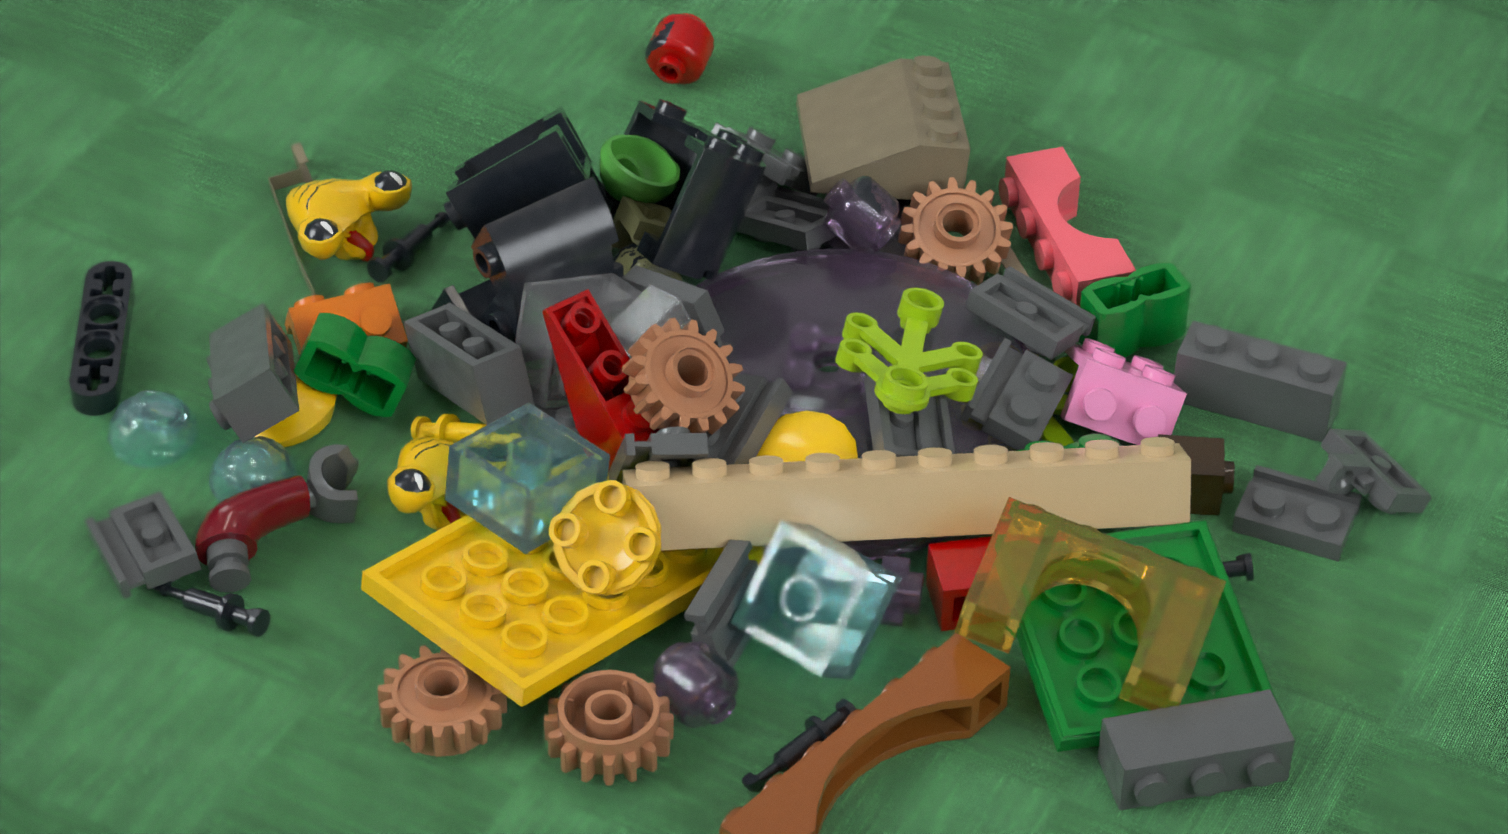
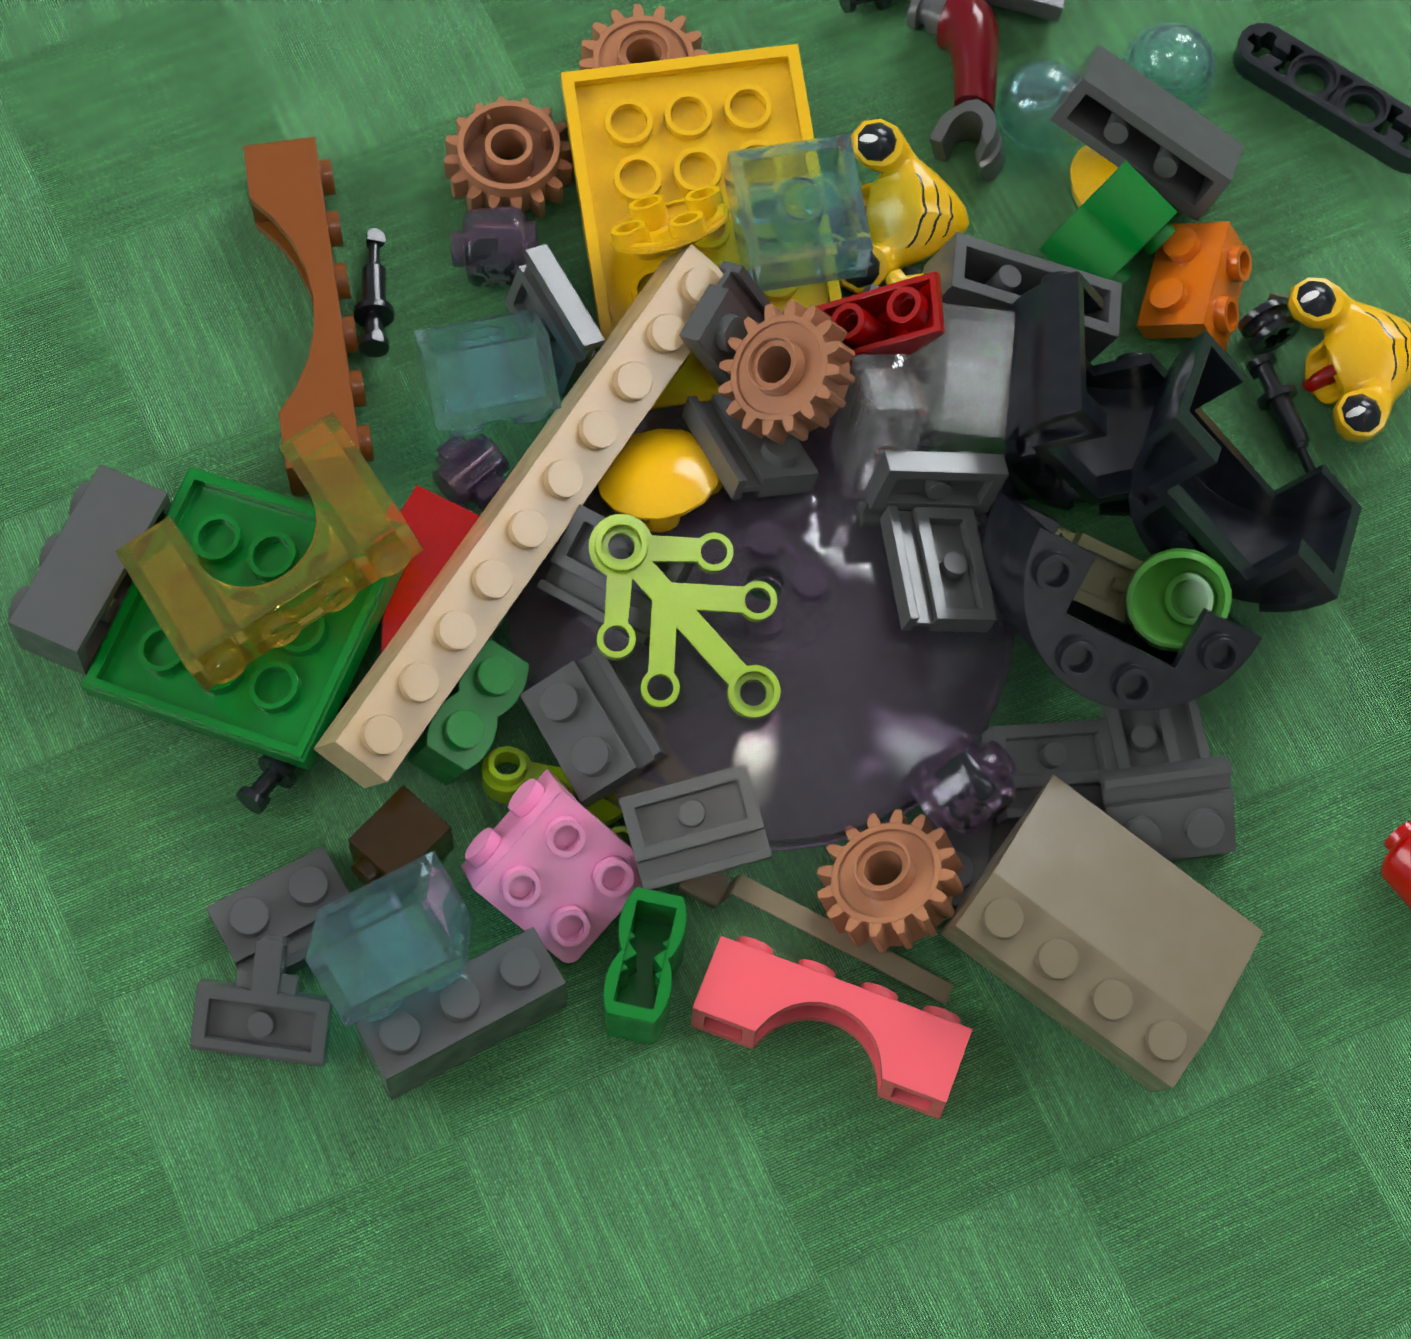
camera: 125 degrees right, 25 degrees up
none -> clear light blue brick [305,851,473,1027]
none -> dark grey plate [880,506,997,632]
none -> black bush [1237,298,1301,355]

